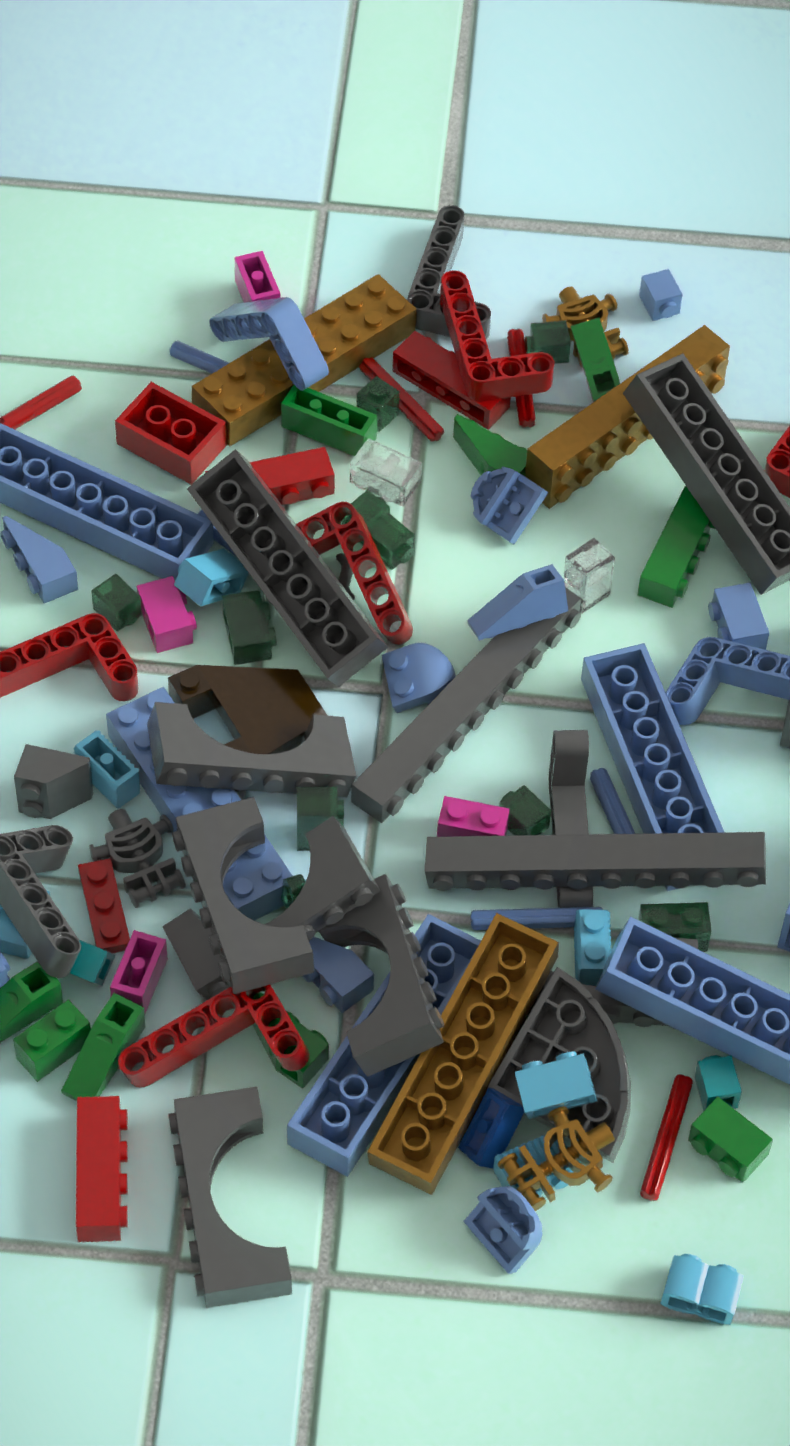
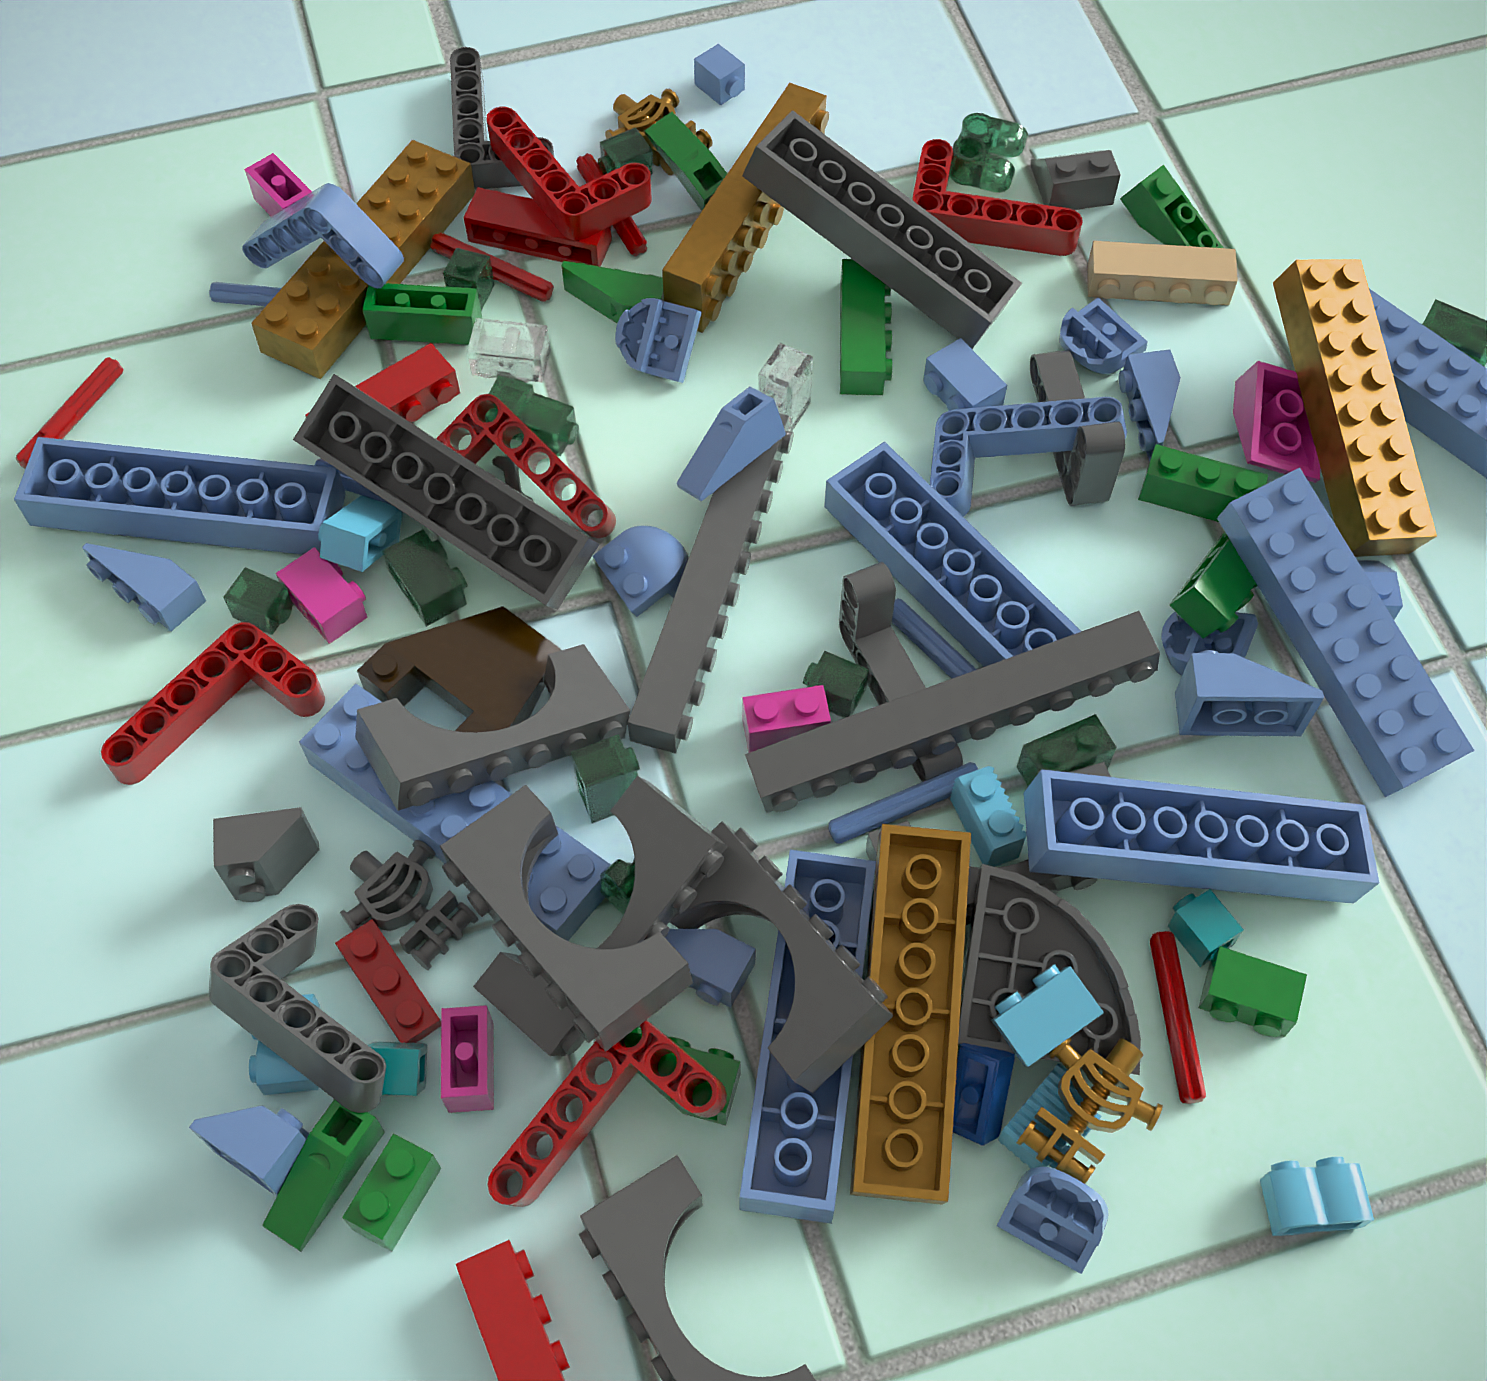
camera: 20 degrees left, 5 degrees up
green slope [61,993,146,1101] -> none
medium azure brick [73,731,140,808] -> none
red brick [115,382,227,485] -> none

